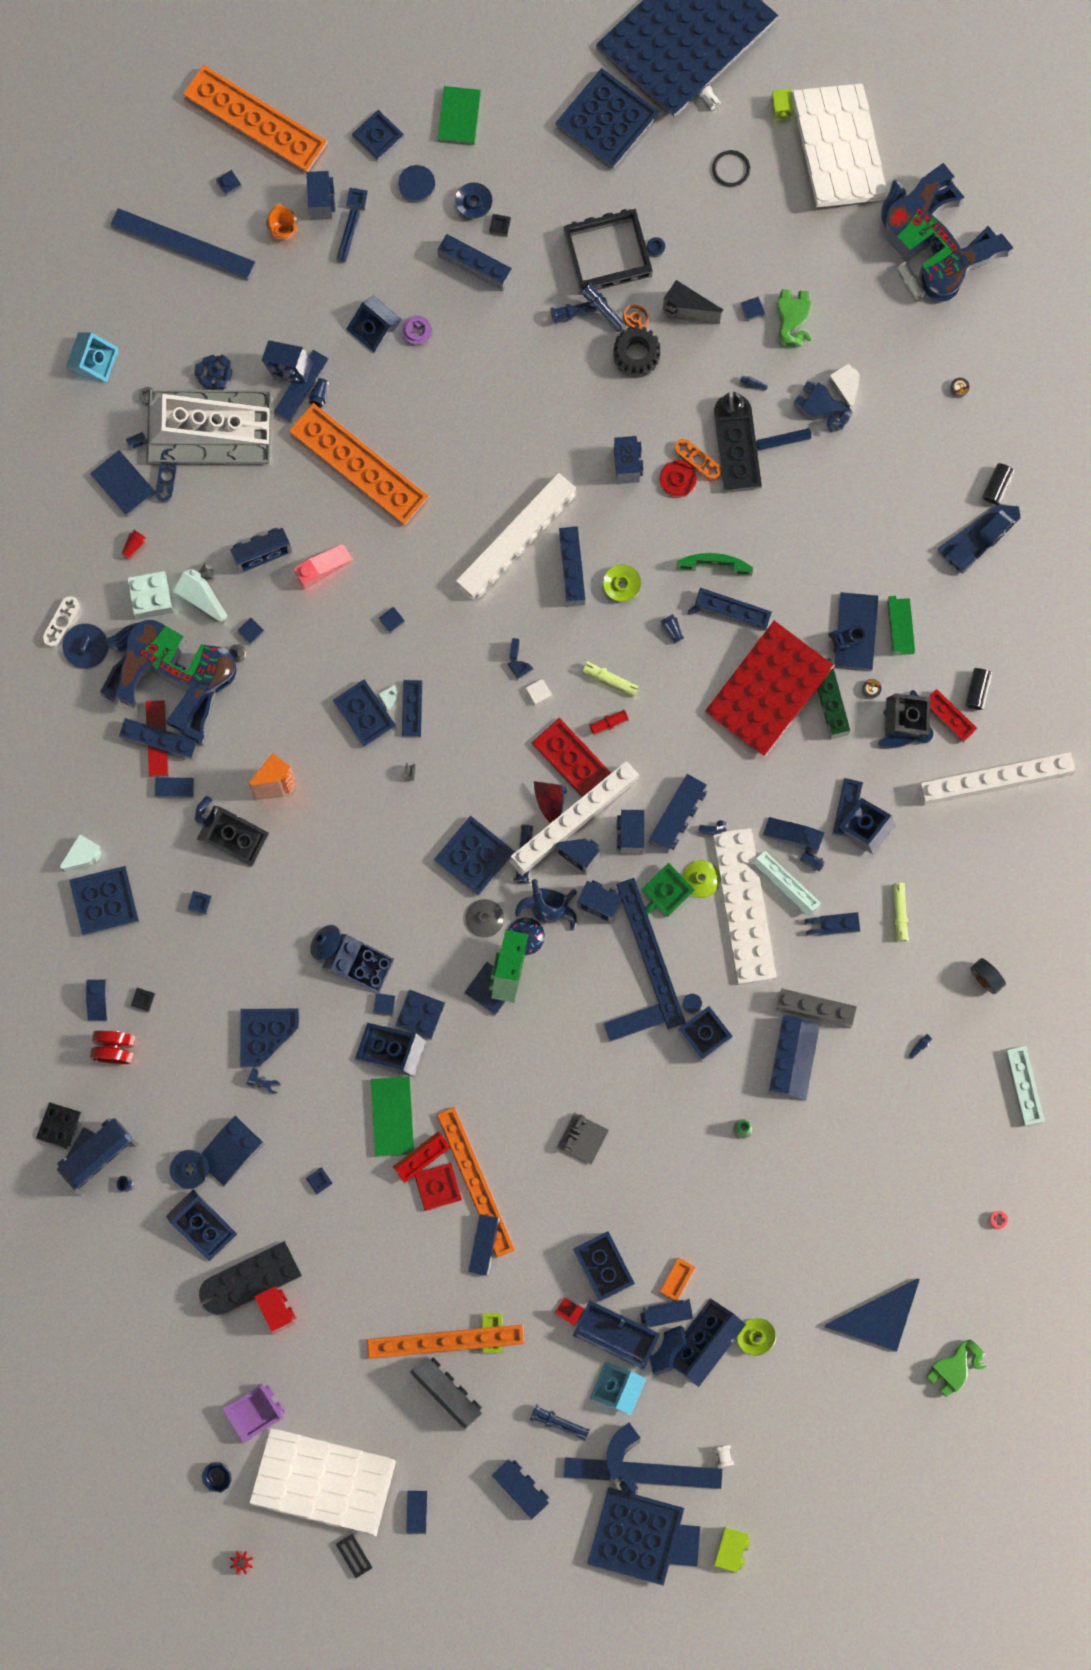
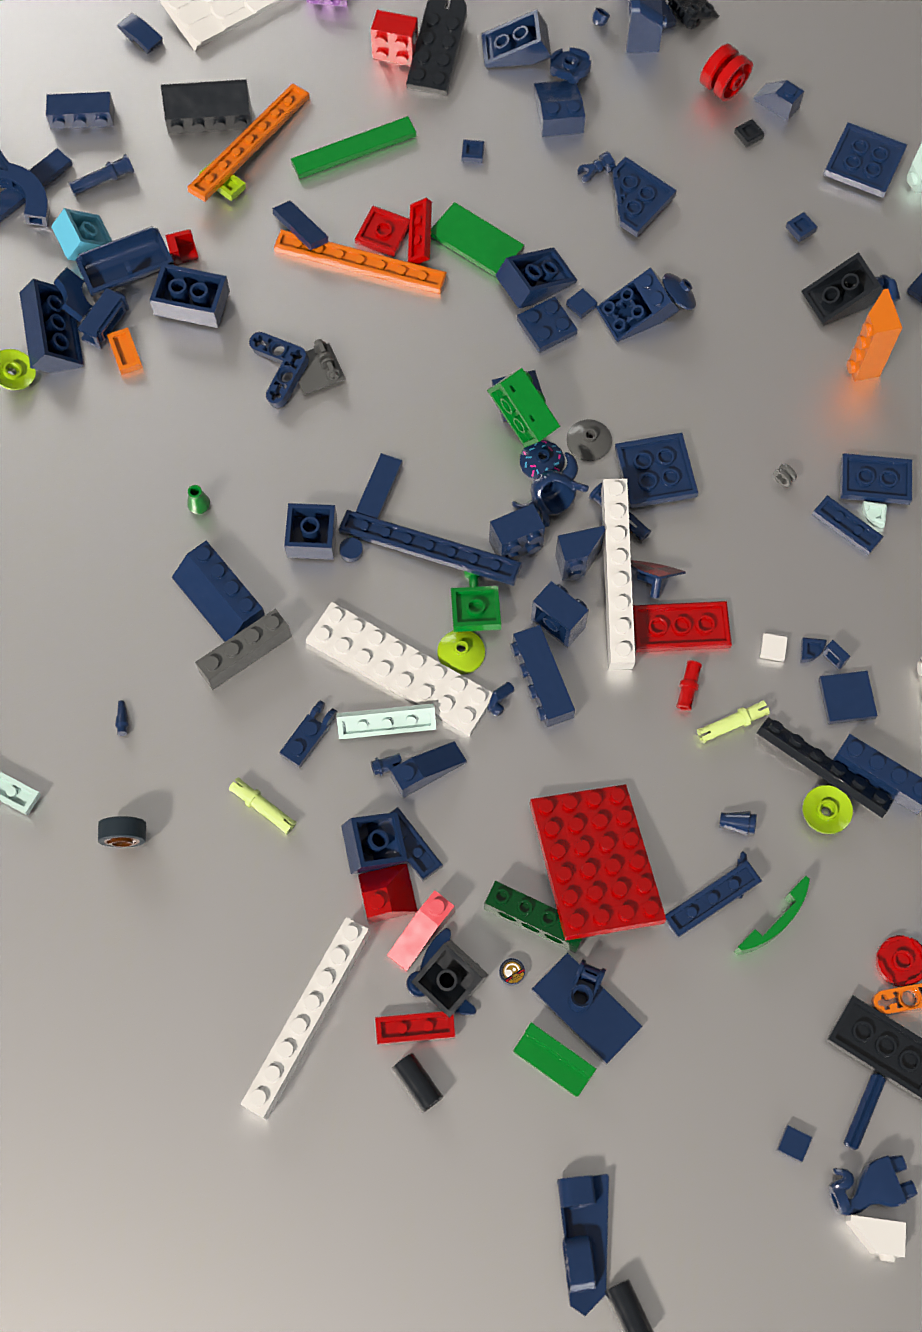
camera: 130 degrees right, 10 degrees down
none -> dark blue beam [249,332,309,408]
none -> green tile [291,116,417,179]
none -> red slope [358,863,418,924]
none -> coral slope [387,891,455,971]
none -> black plate [756,717,893,818]
none -> dark blue tile [776,1125,812,1163]
none -> dark blue tile [818,671,878,724]

